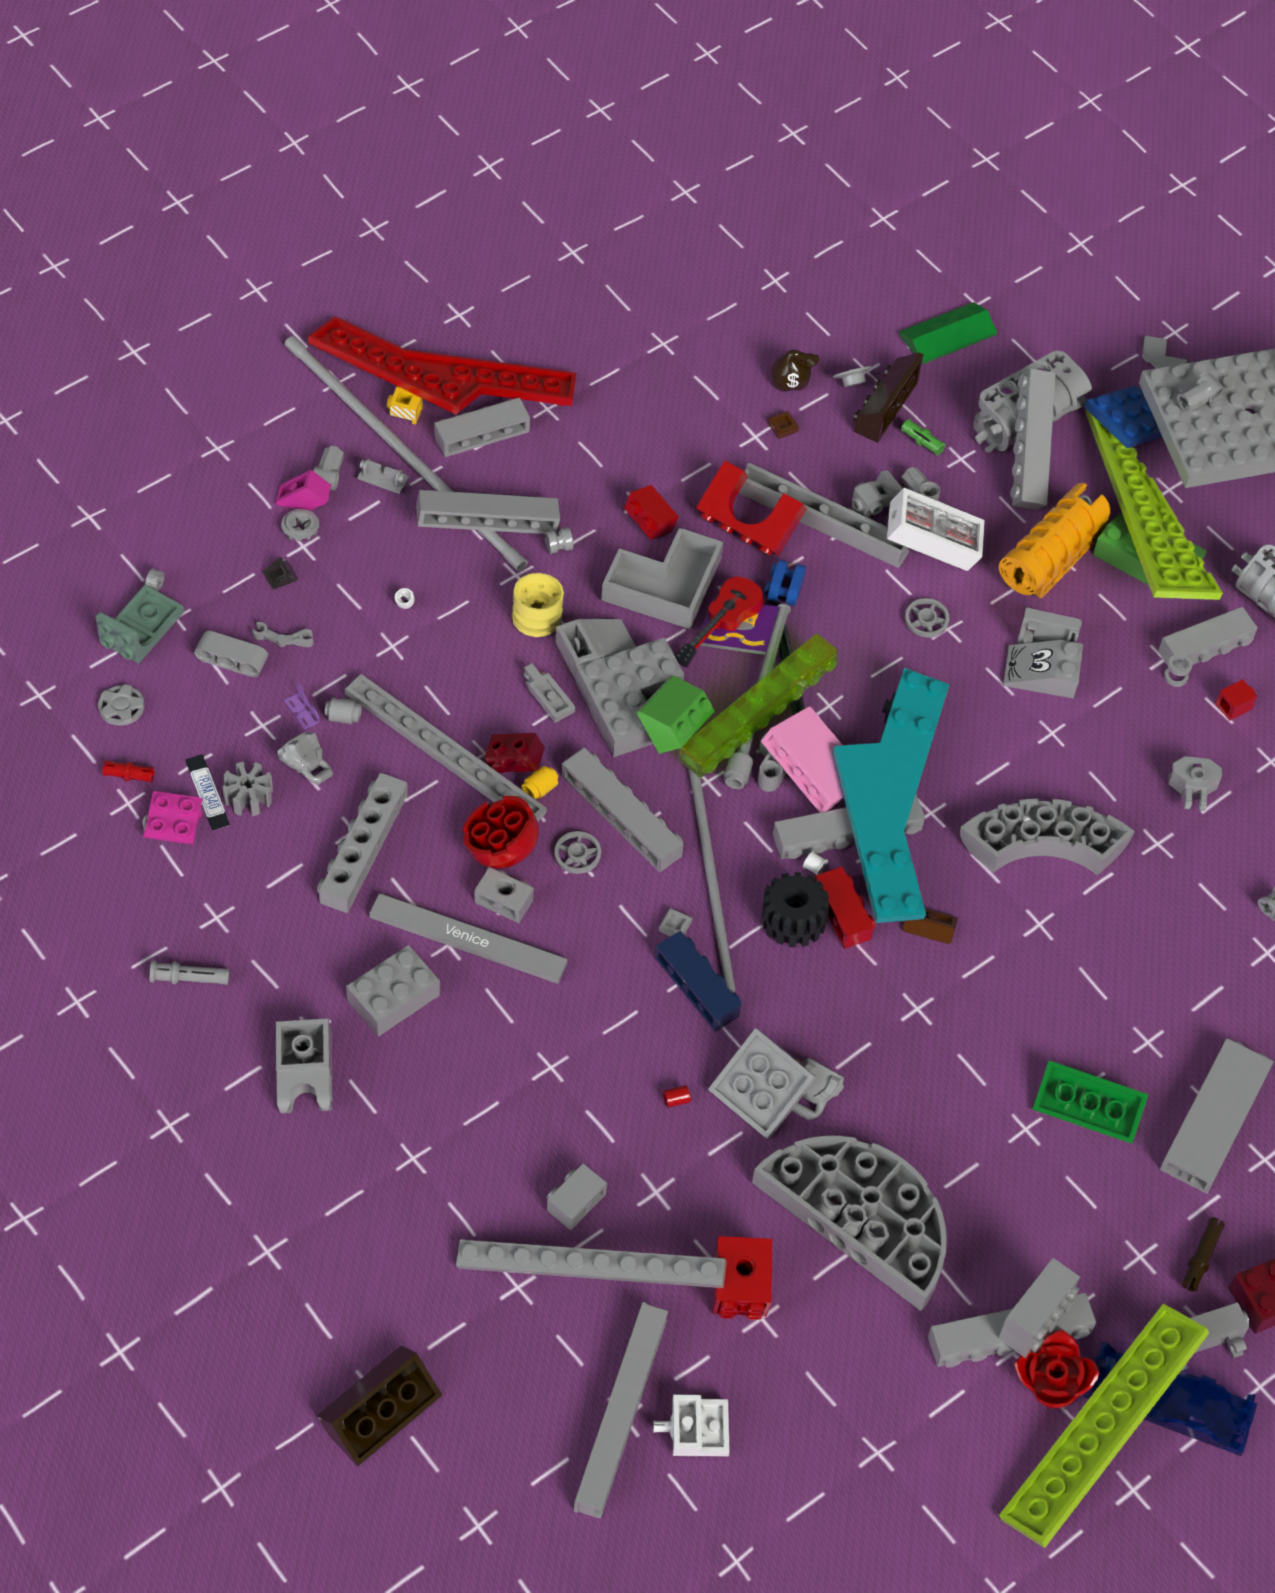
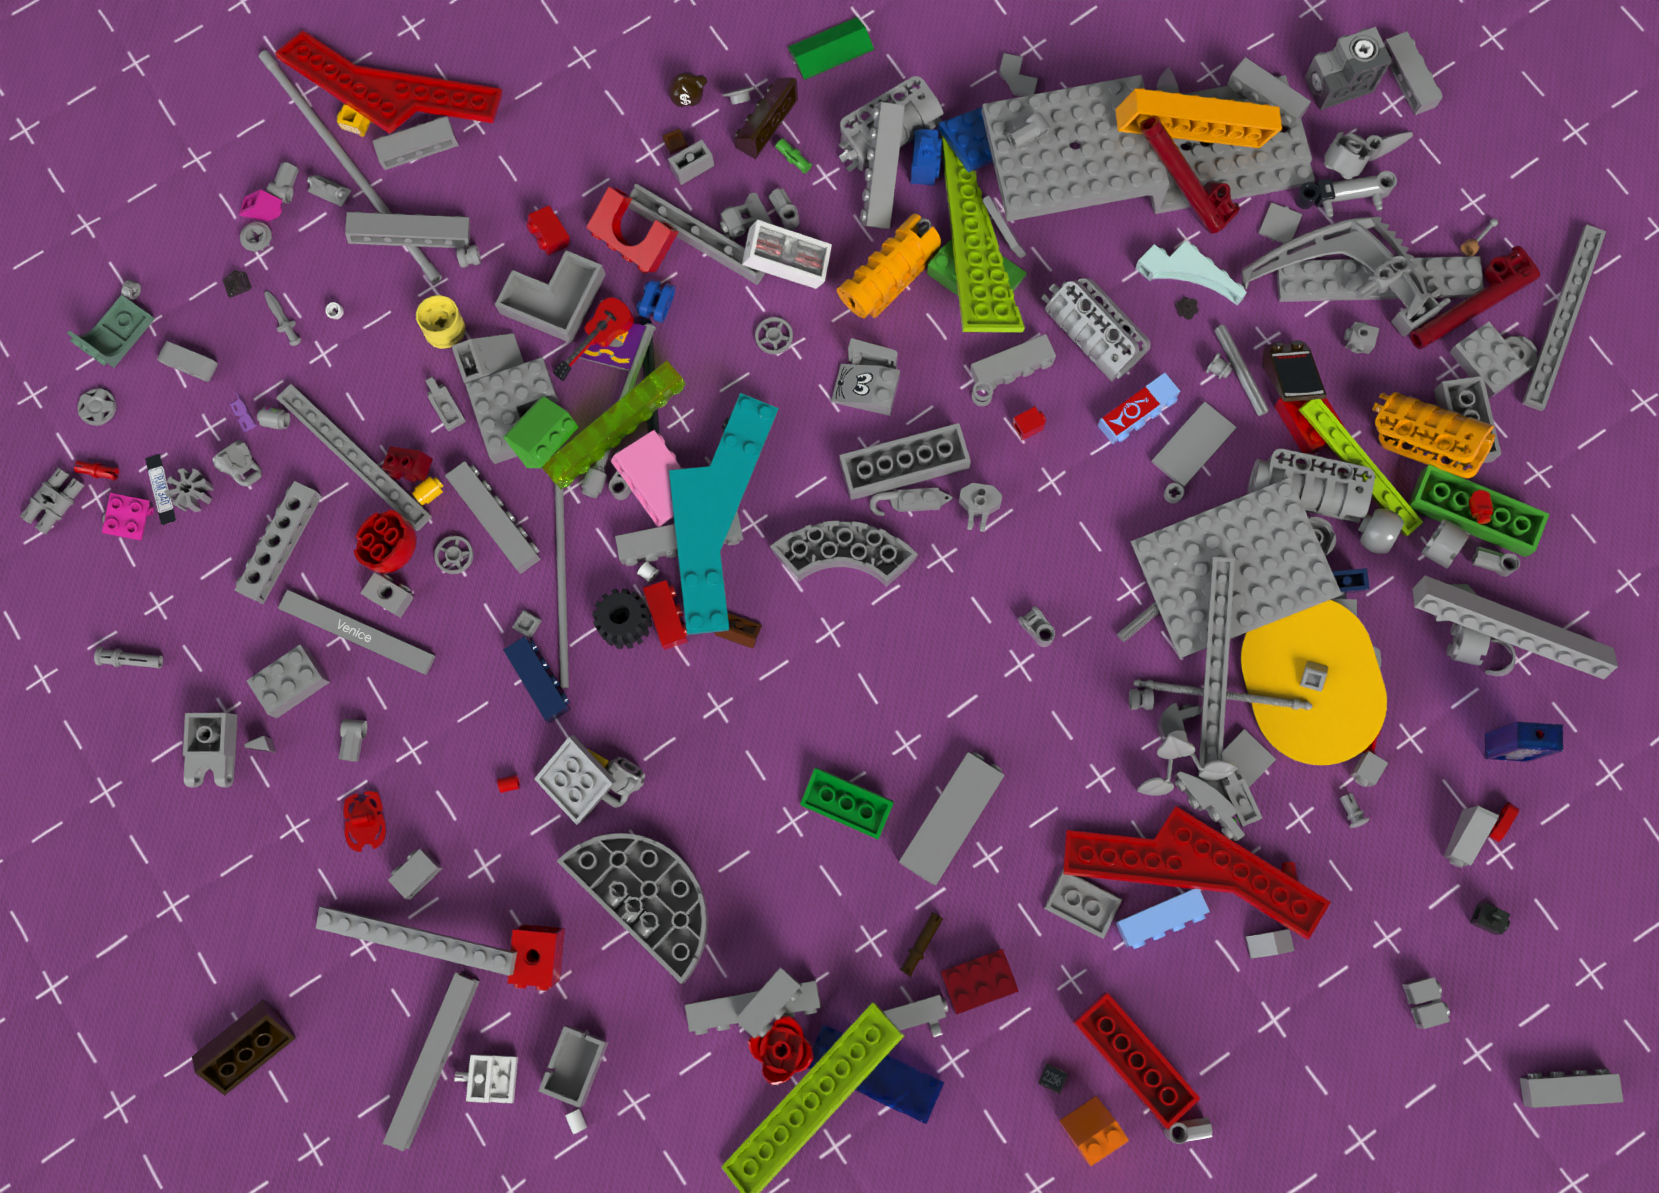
camera: 15 degrees right, 20 degrees up
light grey piece [252,622,314,647] -> none
none -> light grey pin [19,468,85,535]
none -> light grey slope [244,736,276,753]
none -> light grey sword [265,291,301,346]
none -> light grey piece [339,718,368,762]
none -> red shield [343,791,386,852]
none -> light grey piece [538,1025,609,1108]
none -> white hinge [565,1109,588,1134]
none -> light grey brick [668,140,714,185]
none -> light grey brick [839,423,971,500]
none -> light grey plate [870,488,953,516]
none -> blue hinge [911,129,942,185]
none -> light grey tile [983,195,1027,258]

